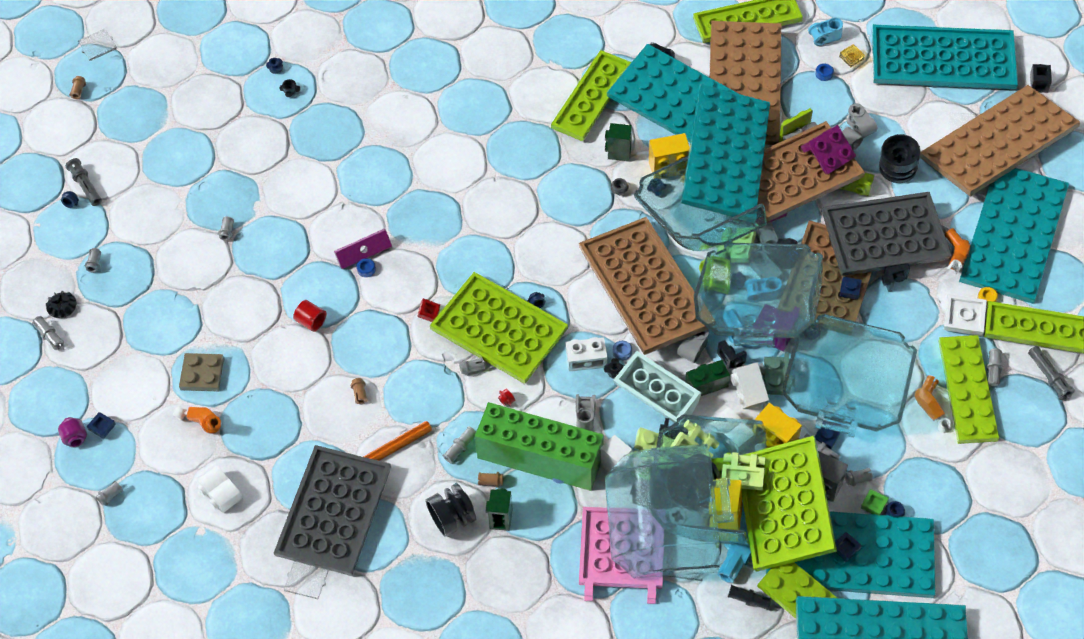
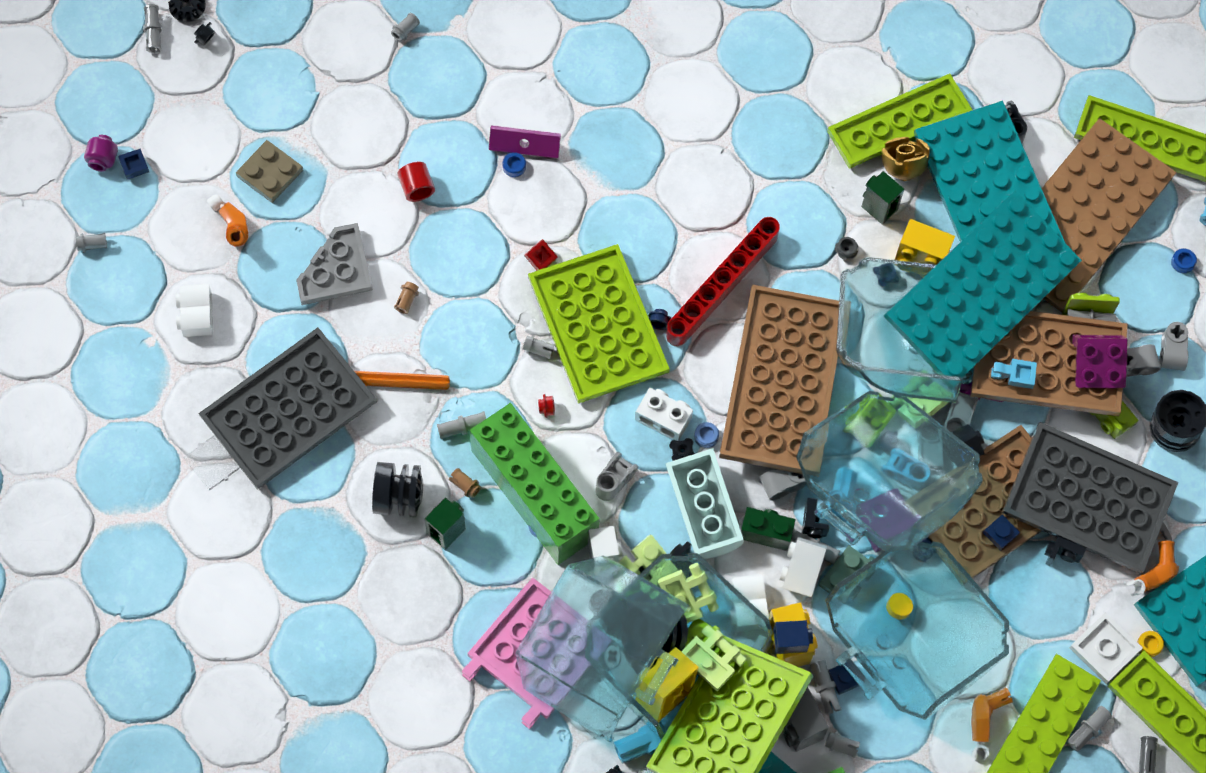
camera: 30 degrees right, 10 degrees up
none -> black plate [194,22,215,45]
none -> light grey plate [296,223,373,305]
none -> red beam [666,217,780,346]
none -> dark blue brick [773,620,813,654]
none -> pearl gold cylinder [882,137,930,181]
none -> yellow tile [886,593,913,620]
none -> medium azure plate [991,359,1037,389]

